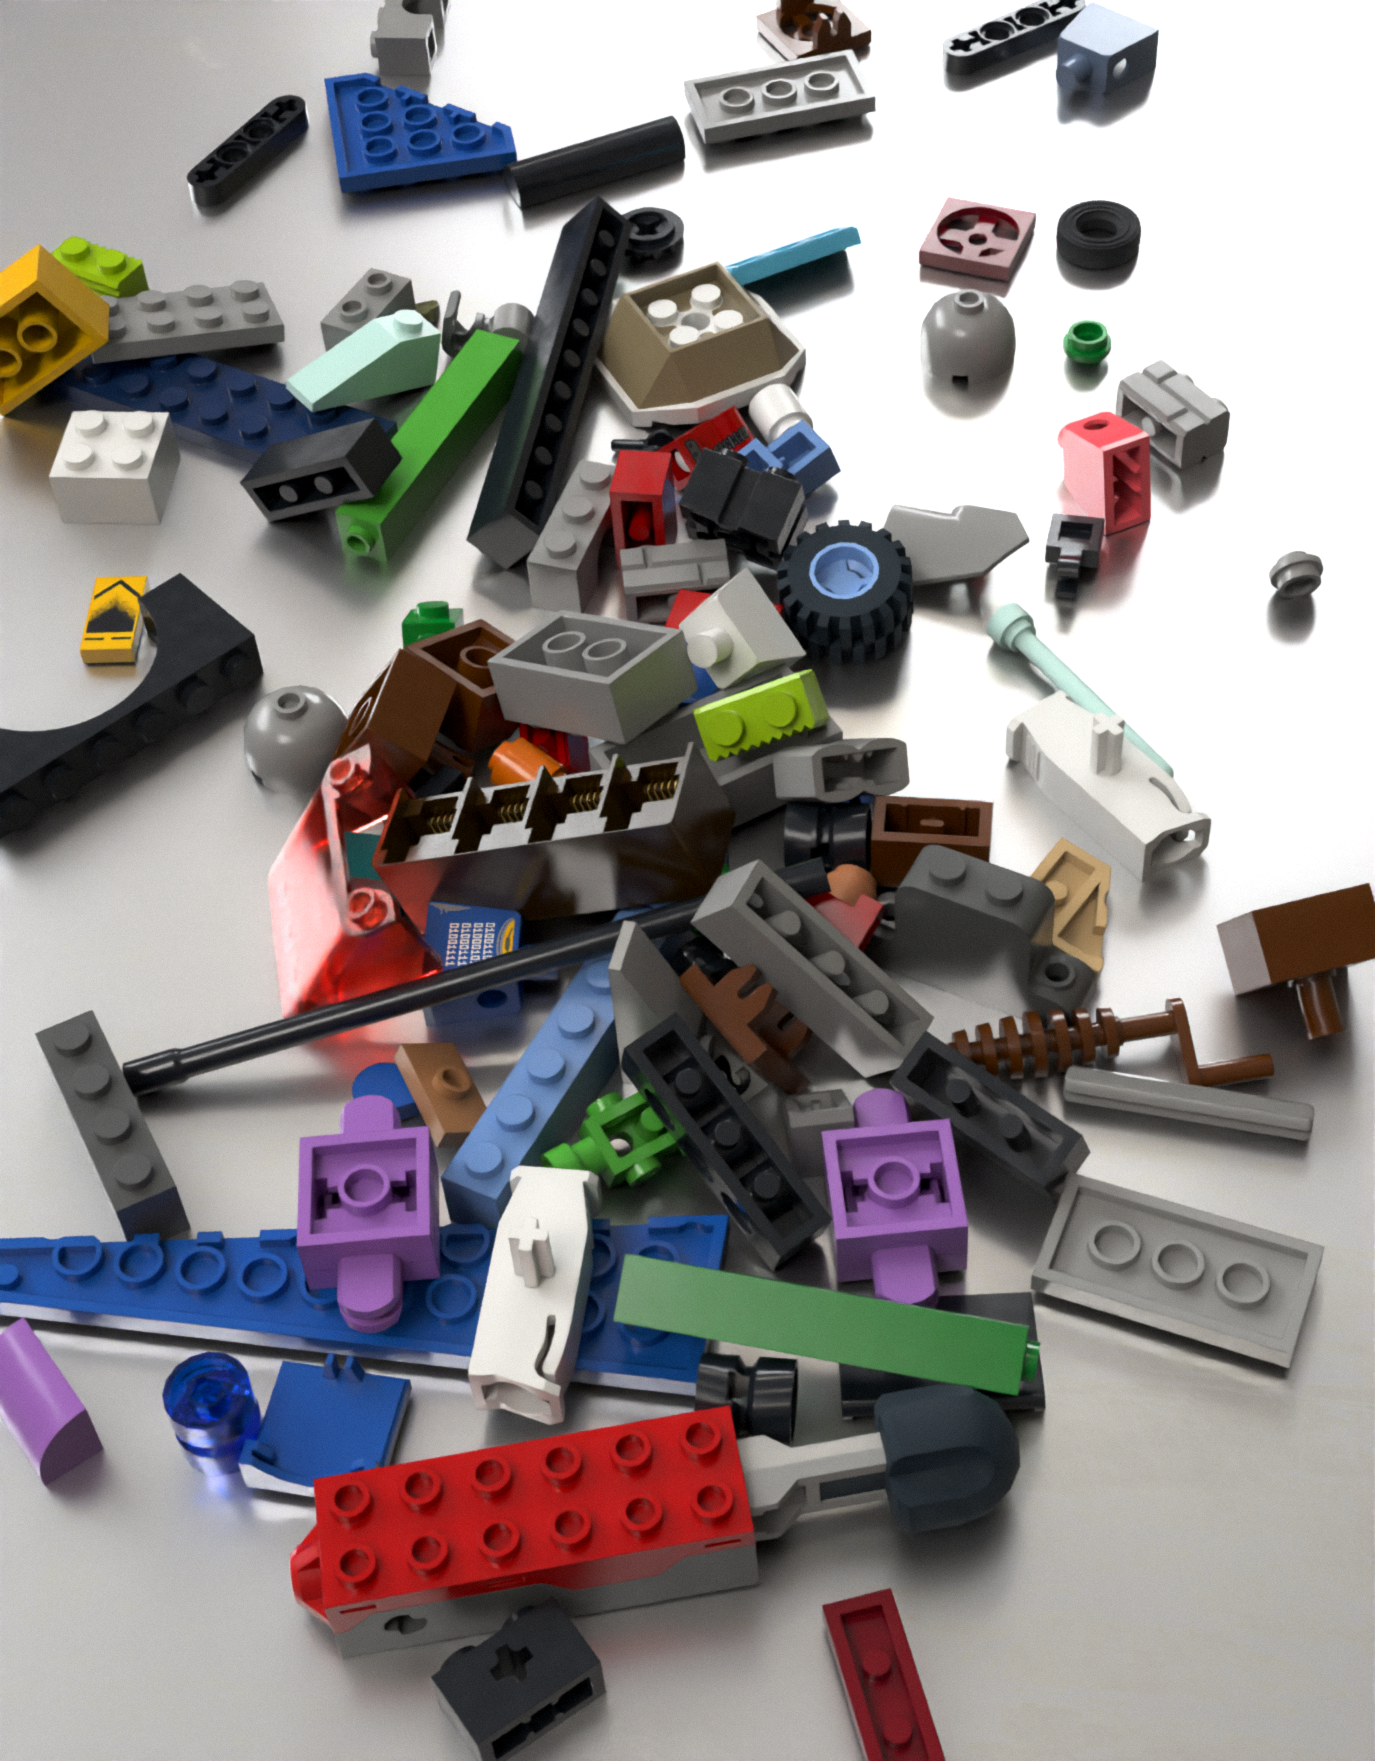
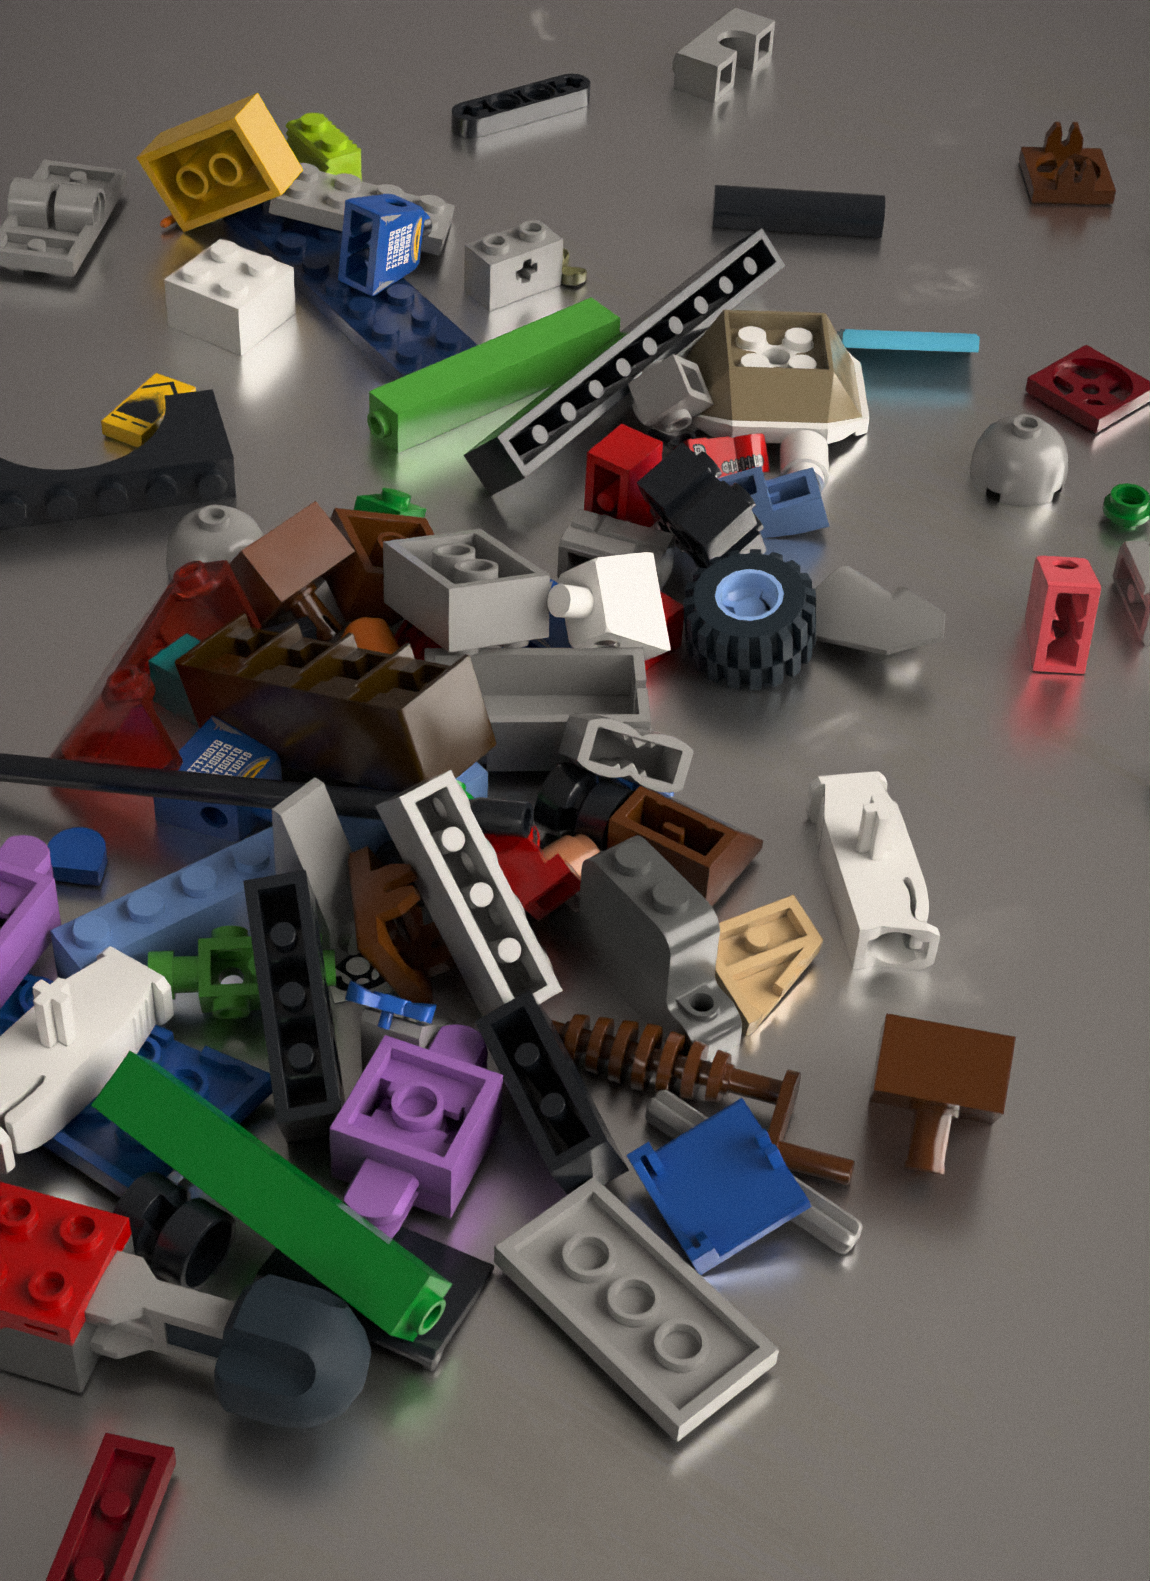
camera: 20 degrees right, 5 degrees down
black brick [240,418,403,522] -> none
light aqua slope [286,310,441,412] -> none
blue plate [324,72,517,193] -> none
medium nougat plate [394,1043,487,1148] -> none
leg [442,290,534,358] -> none
light grey arch [526,460,616,613] -> none
black gear [622,207,685,261] -> none
light grey plate [683,49,876,144] -> none
lime brick [693,669,830,762] -> none
light aqua piece [987,602,1174,778] -> none
black plate [1045,513,1105,599] -> none
none -> blue torso [338,193,432,296]
none -> blue piece [345,980,437,1030]
none -> blue piece [626,1098,812,1275]
none -> light grey brick [628,354,714,433]

